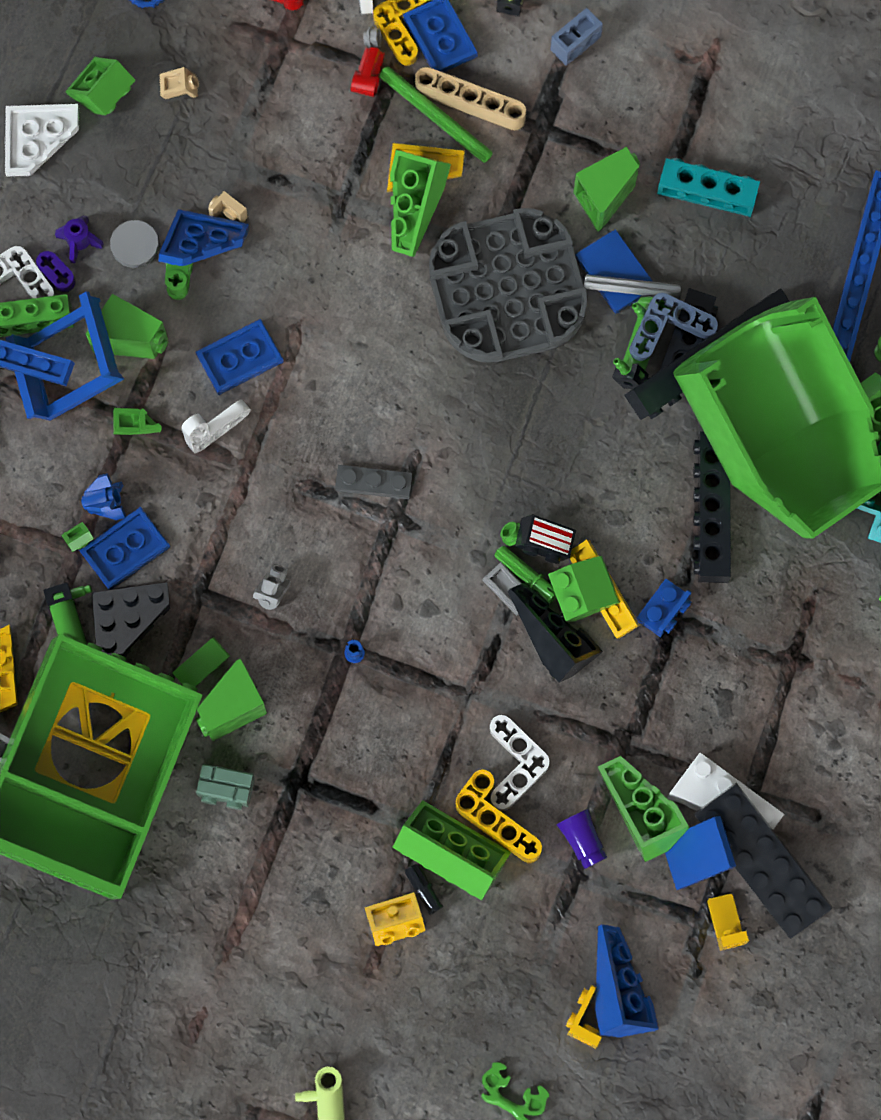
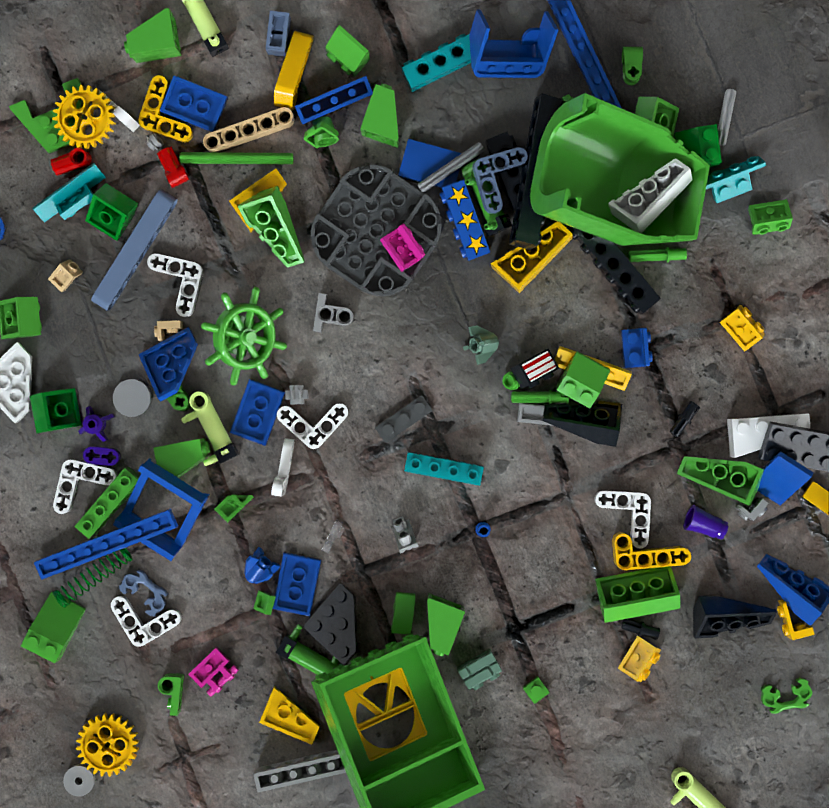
camera: 35 degrees left, 15 degrees up
none -> green slope [30,388,82,433]
none -> teal bracket [32,163,106,223]
none -> green slope [85,183,138,241]
none -> sand blue beam [91,189,178,311]
none -> white beam [147,254,203,317]
none -> yellowish green piece [181,392,240,466]
none -> bright green piece [201,287,287,386]
none -> yellow beam [274,31,314,111]
none -> white beam [277,403,349,449]
none -> light grey gear [285,385,309,405]
none -> blue brick [294,76,373,124]
none -> bright green piece [304,117,339,148]
none -> light grey tile [313,293,354,333]
none -> clear plate [322,519,345,553]
none -> bright green slope [325,25,370,77]
none -> dark pink bracket [380,223,425,272]
none -> teal brick [404,452,484,486]
none -> blue brick [439,180,490,261]
none -> sand green brick [463,325,499,365]
none -> blue windscreen [469,9,558,78]
none -> yellow wedge [491,222,573,293]
none -> bright green plate [523,676,550,704]
none -> white wedge [608,158,693,233]
none -> bright green axle [628,247,687,262]
none -> black axle [670,401,700,437]
none -> black wedge [693,596,777,638]
none -> yellow bracket [720,305,765,352]
none -> light grey bracket [735,497,769,521]

